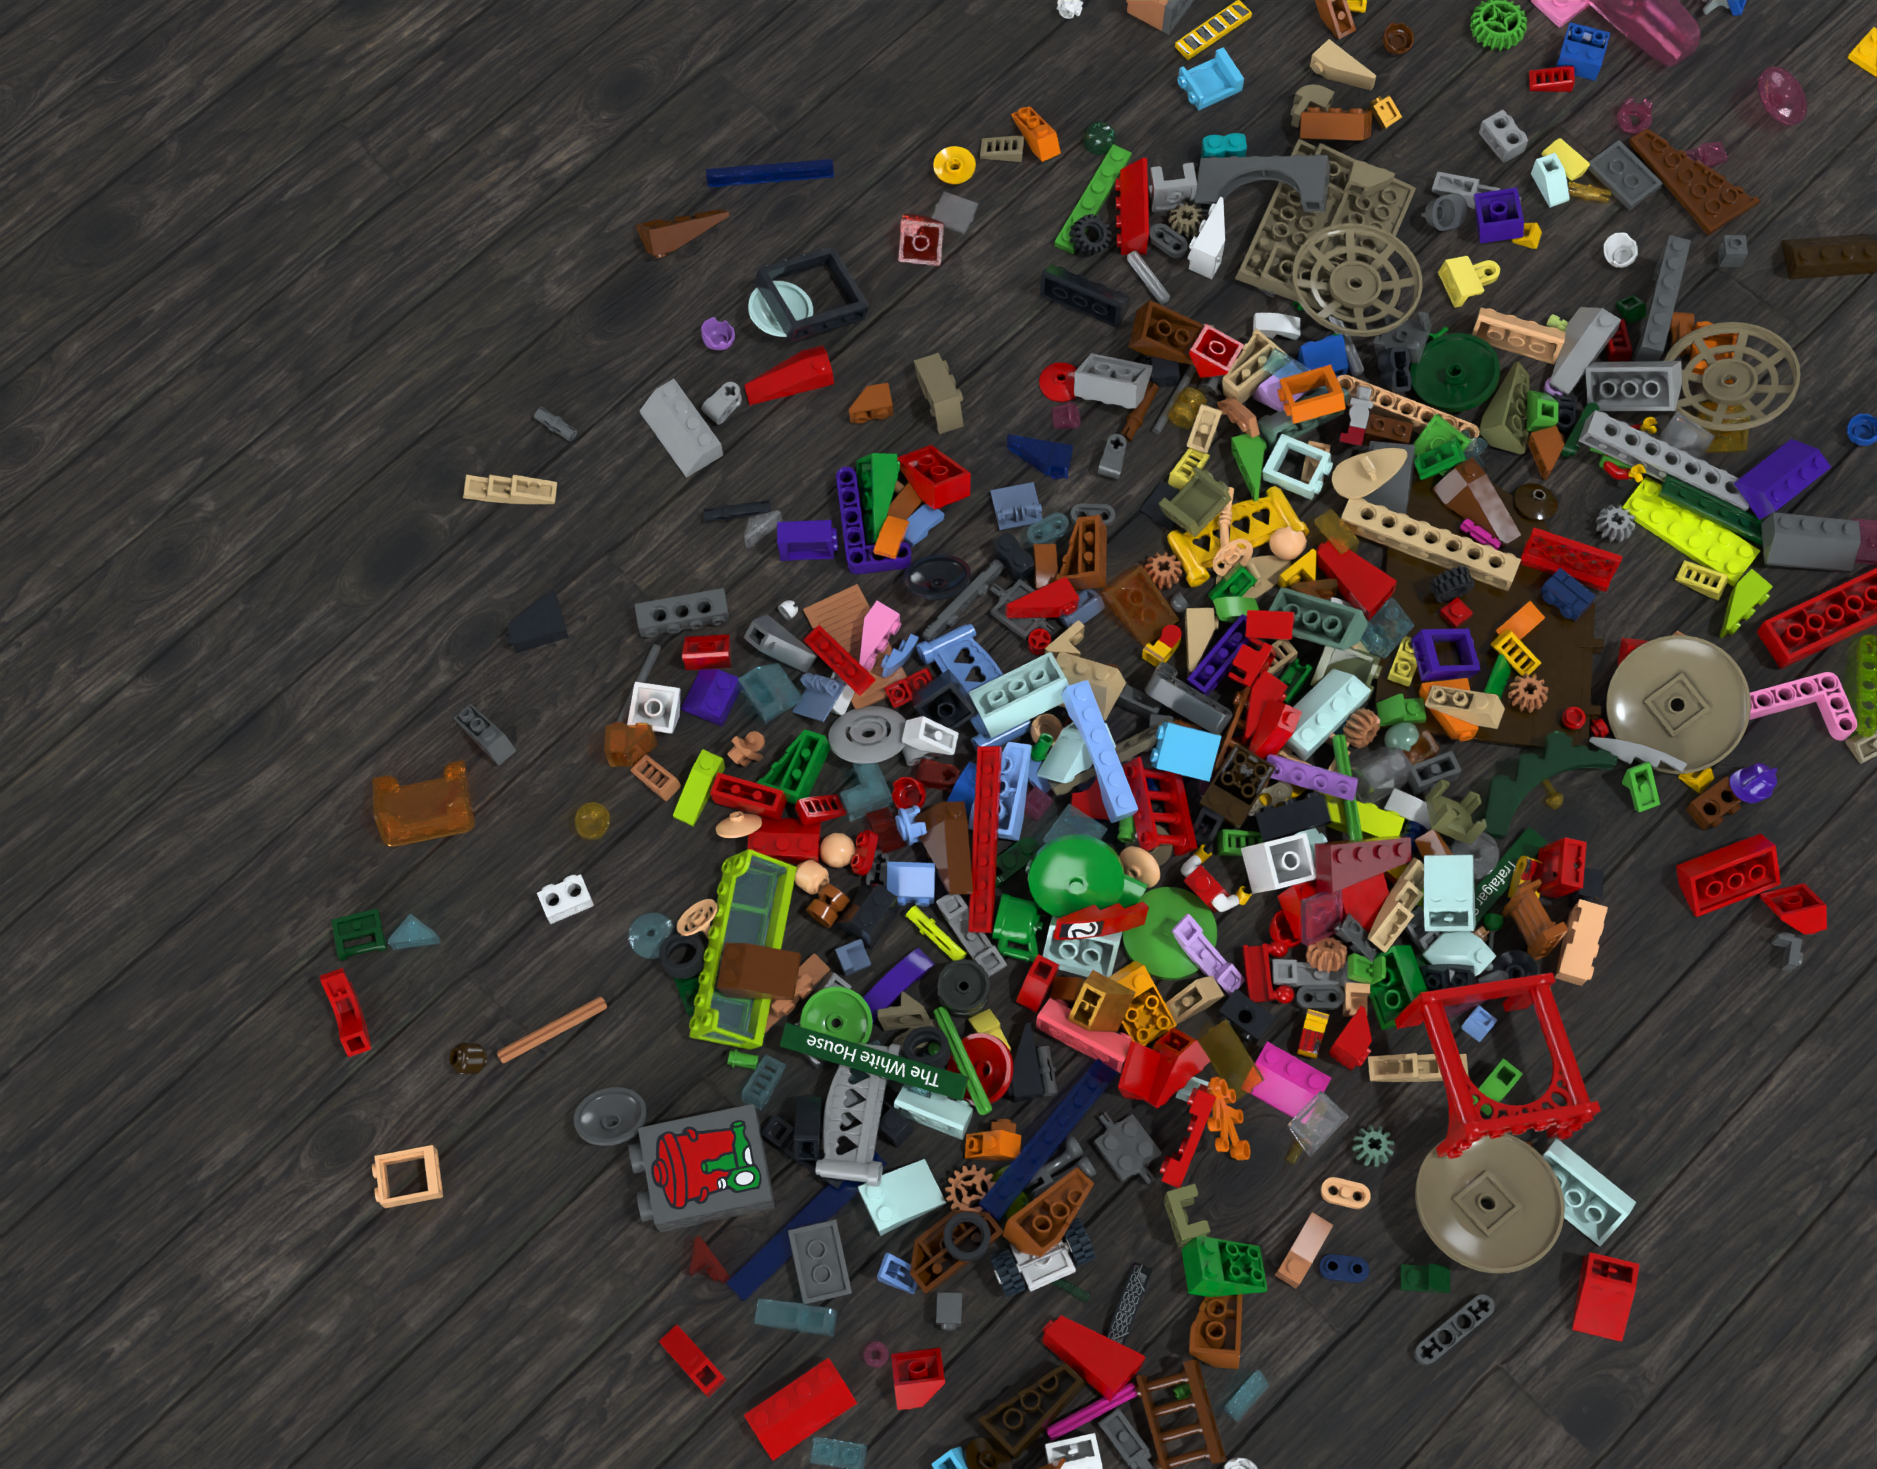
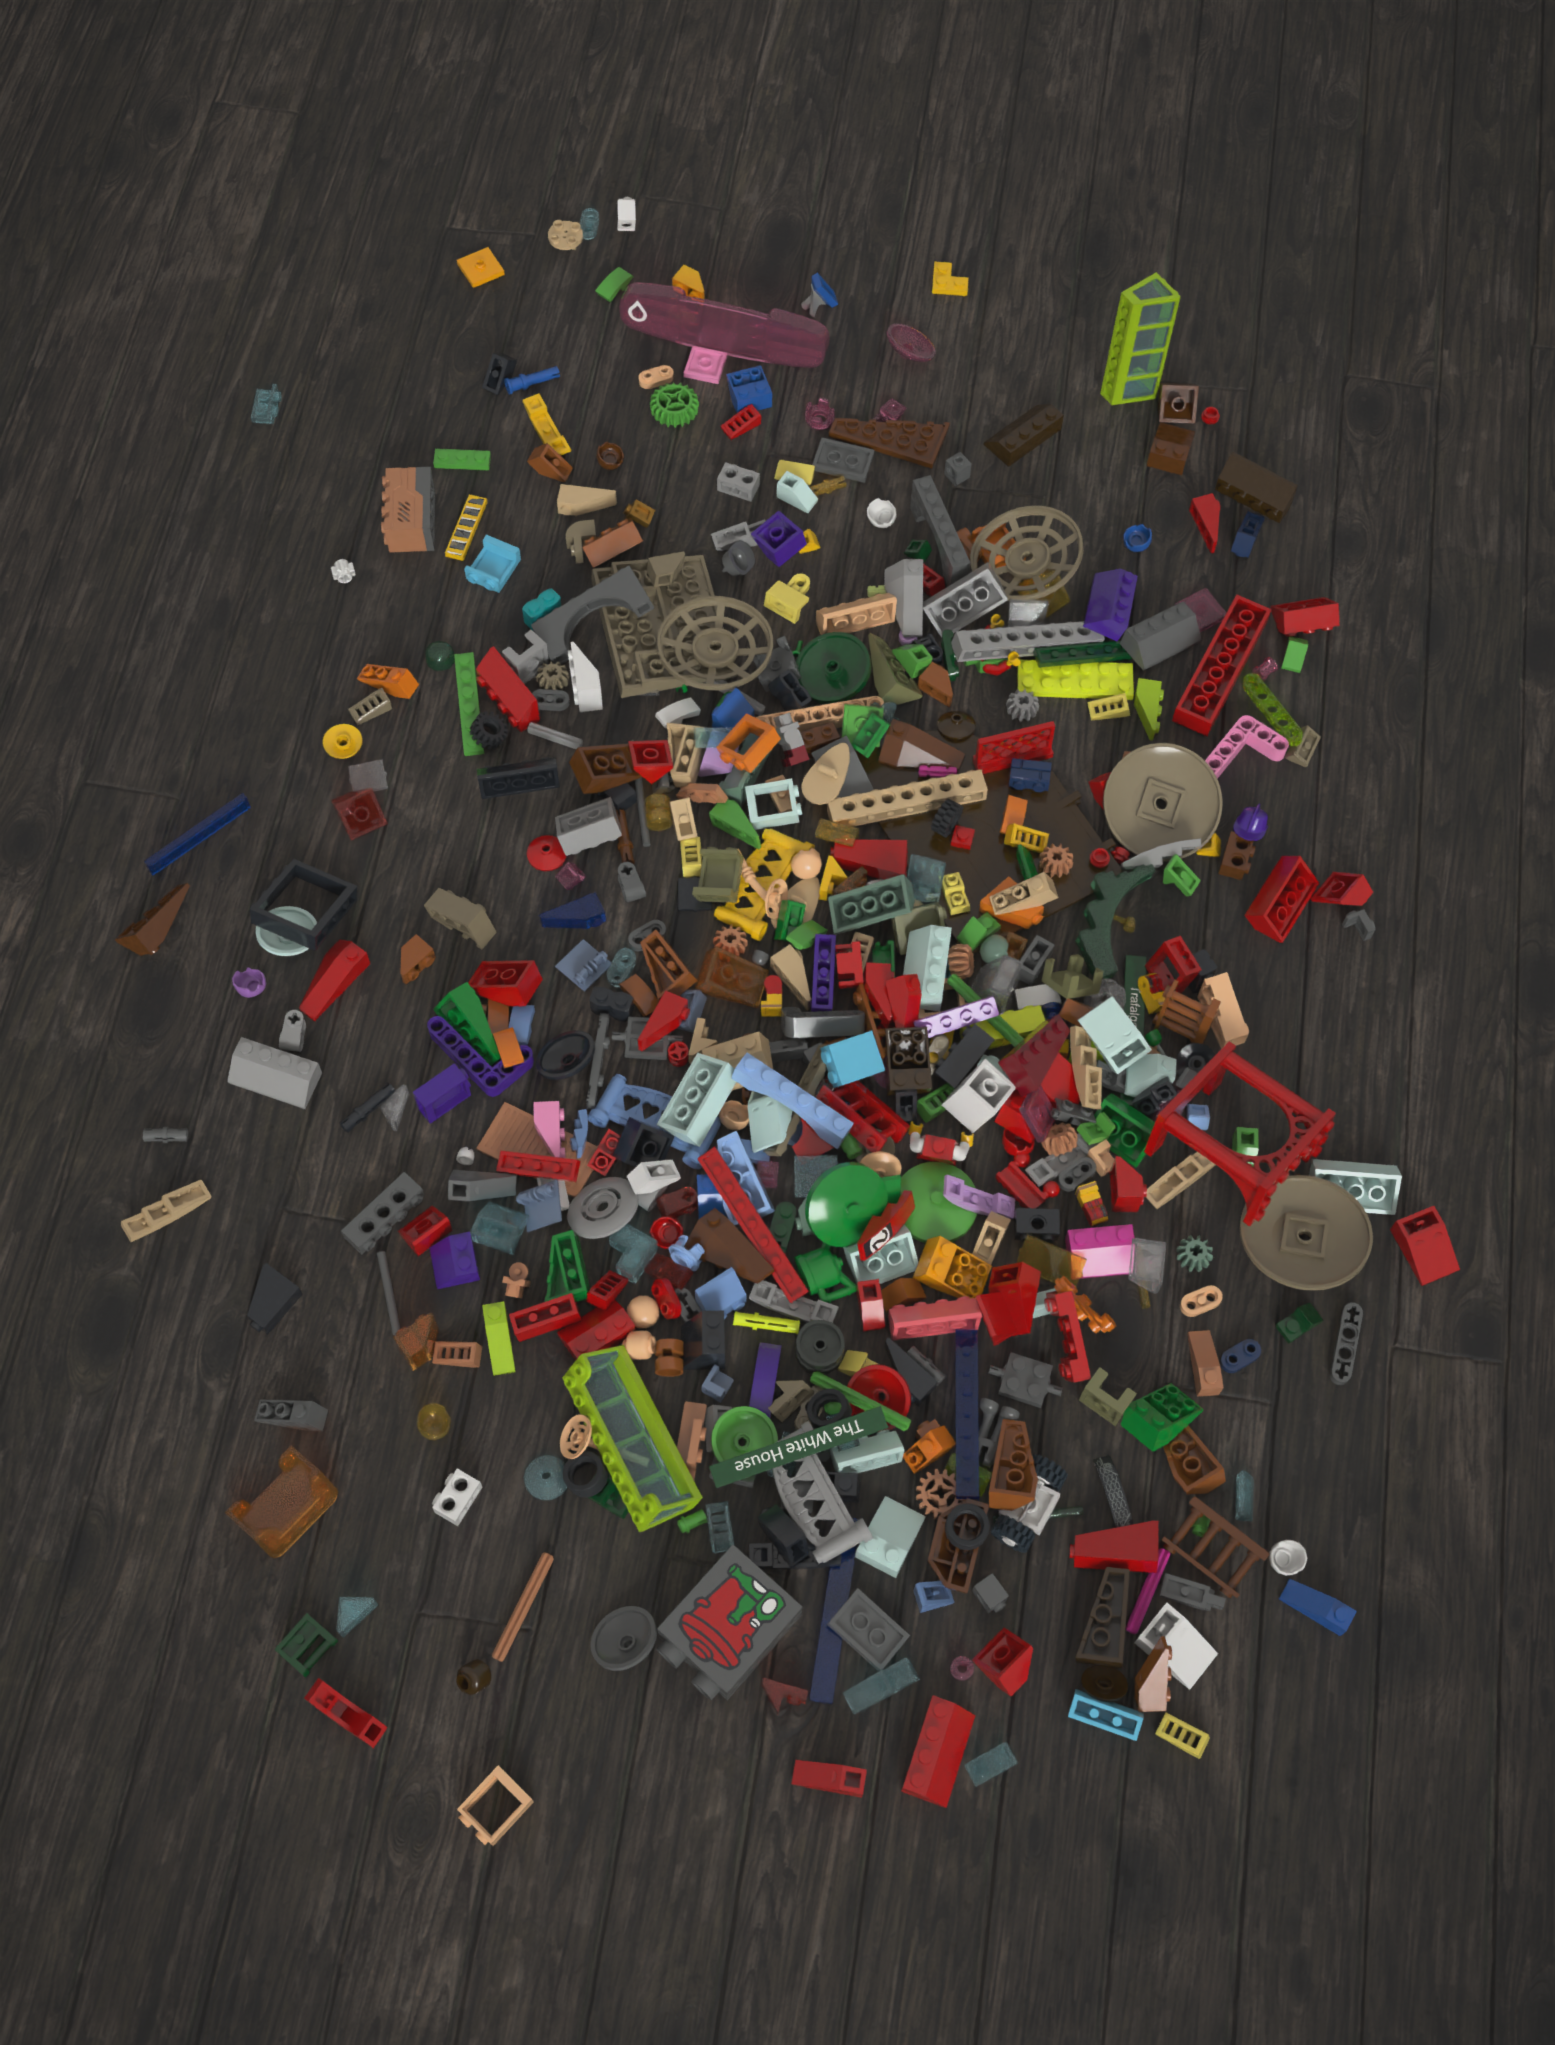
camera: 40 degrees left, 5 degrees down
white slope [627,682,681,734] -> none
light nougat dish [716,811,762,838] -> none
reddish brown slope [717,942,801,1000] -> none
green pin [1030,733,1054,762] -> none
pearl gold slope [1067,970,1136,1032] -> none
red panel [1246,610,1295,640] -> none
dark purple window [1411,629,1480,681] -> none

